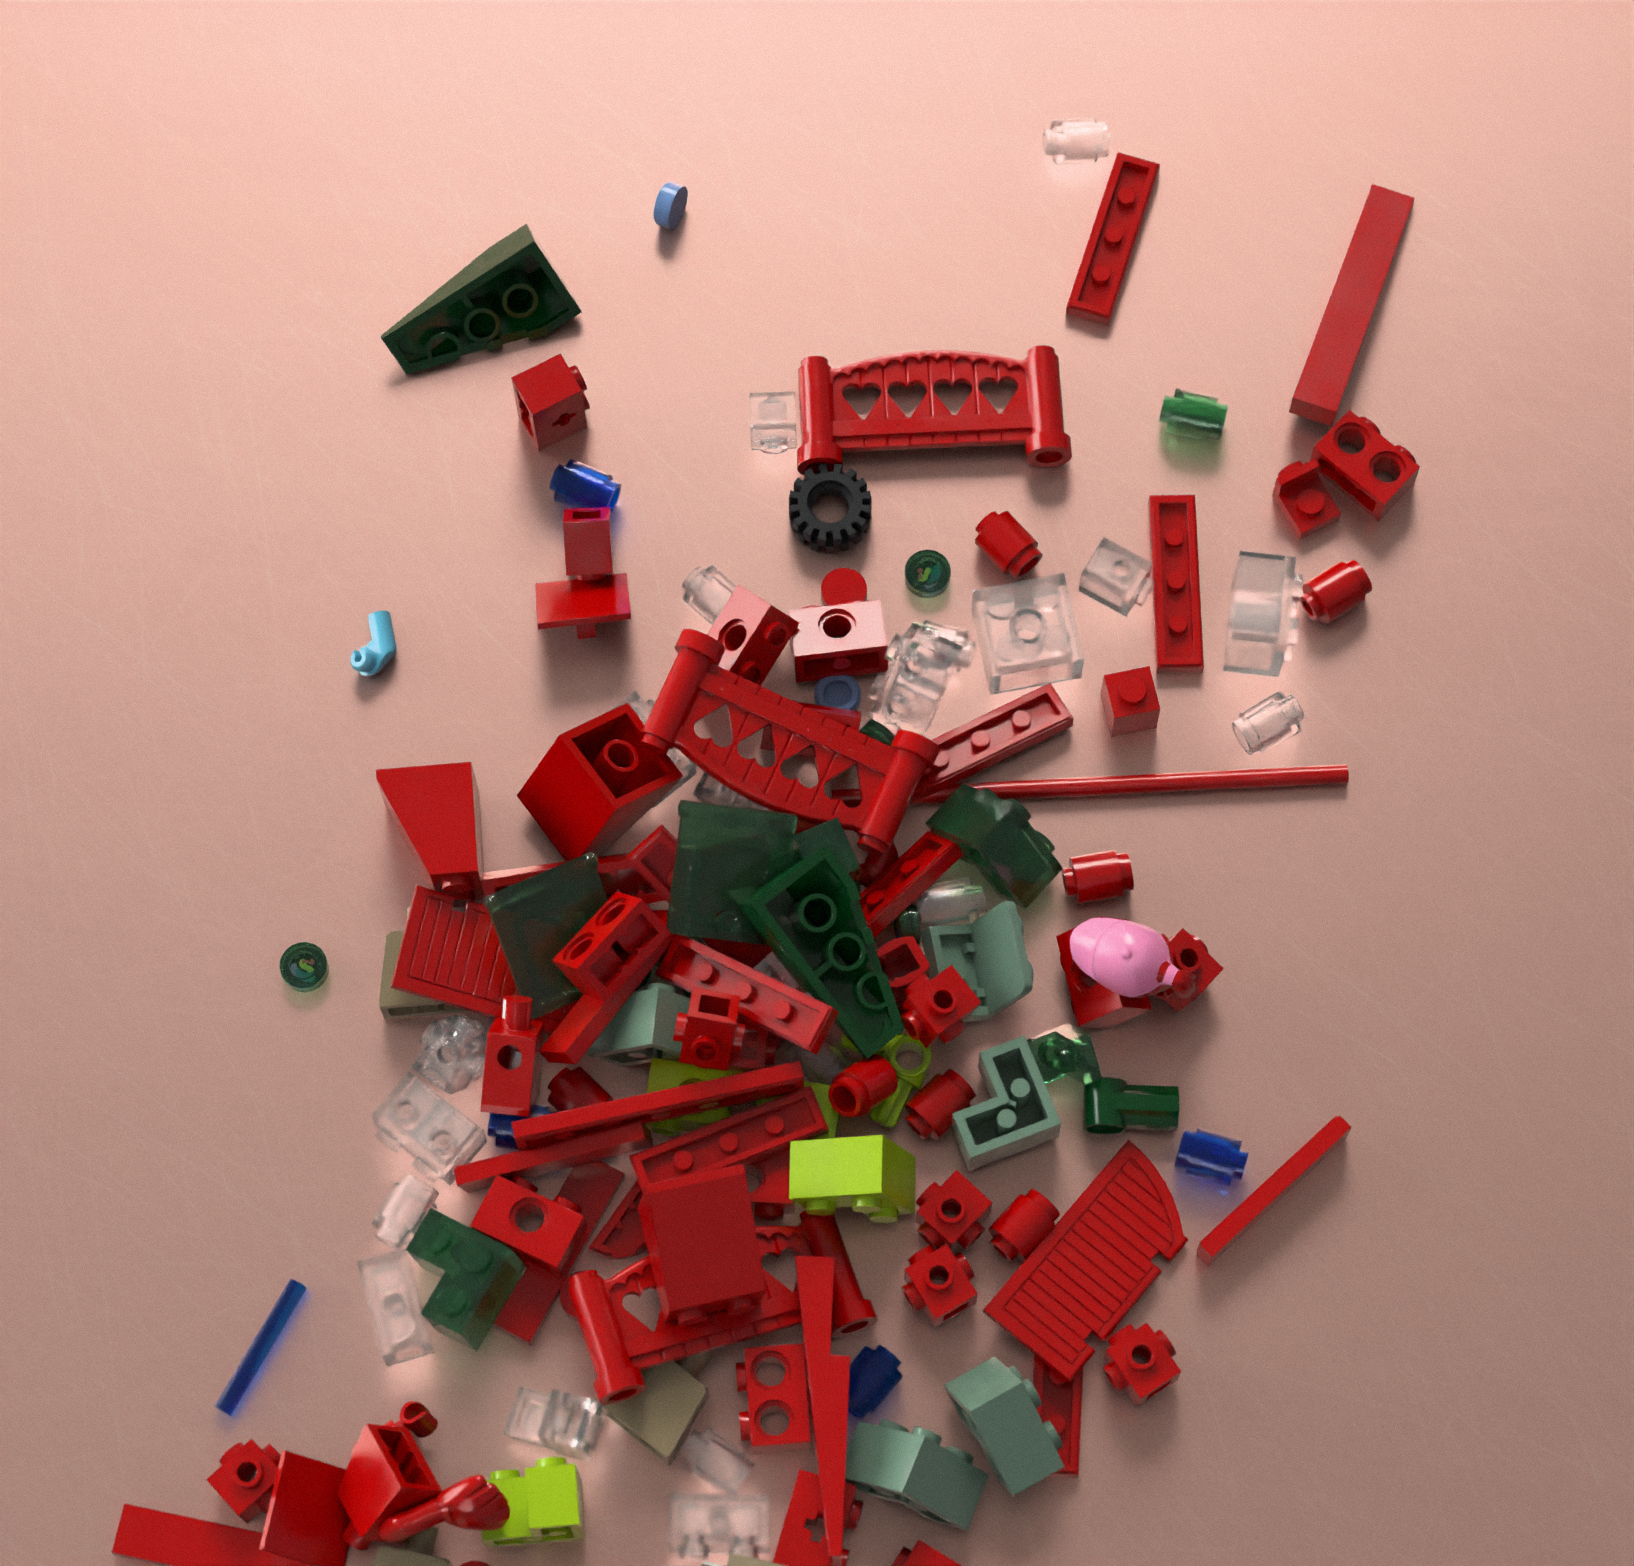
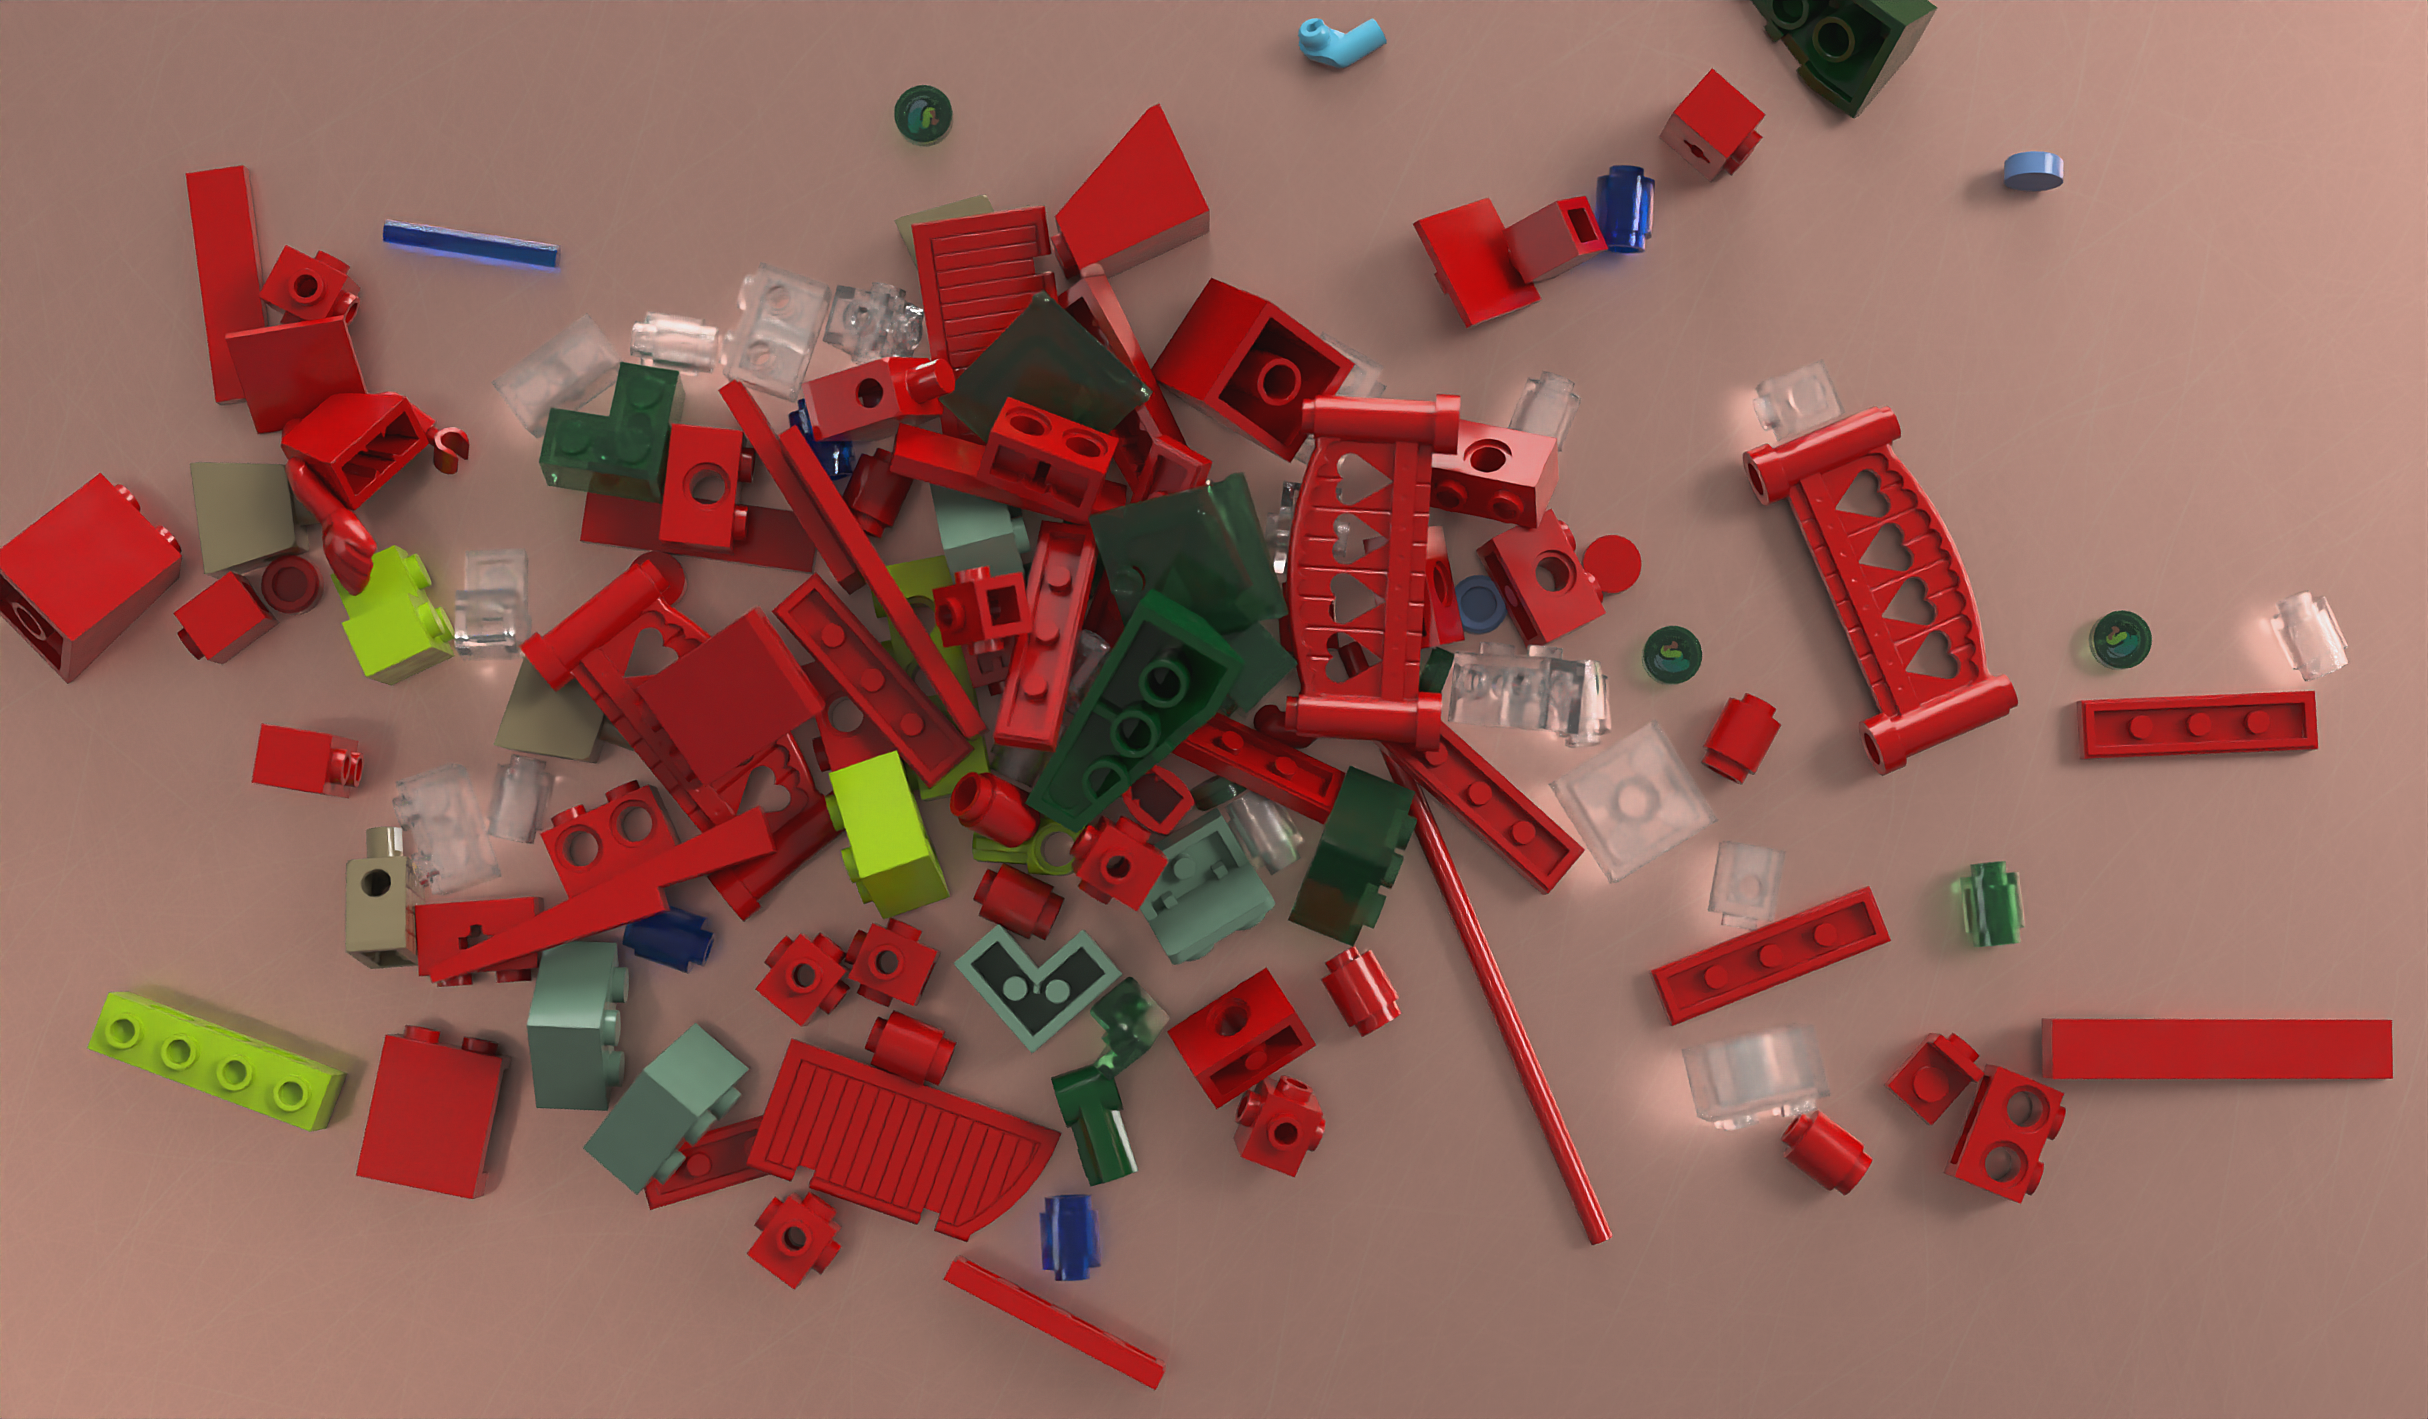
camera: 65 degrees right, 15 degrees up
red tile [588,1180,647,1260] -> none
black tyre [789,464,871,554] -> none
bright pink hair [1070,918,1200,999] -> none
red brick [1100,666,1160,737] -> none
clear brick [1232,691,1305,755] -> none
none -> clear green tile [2089,610,2152,670]

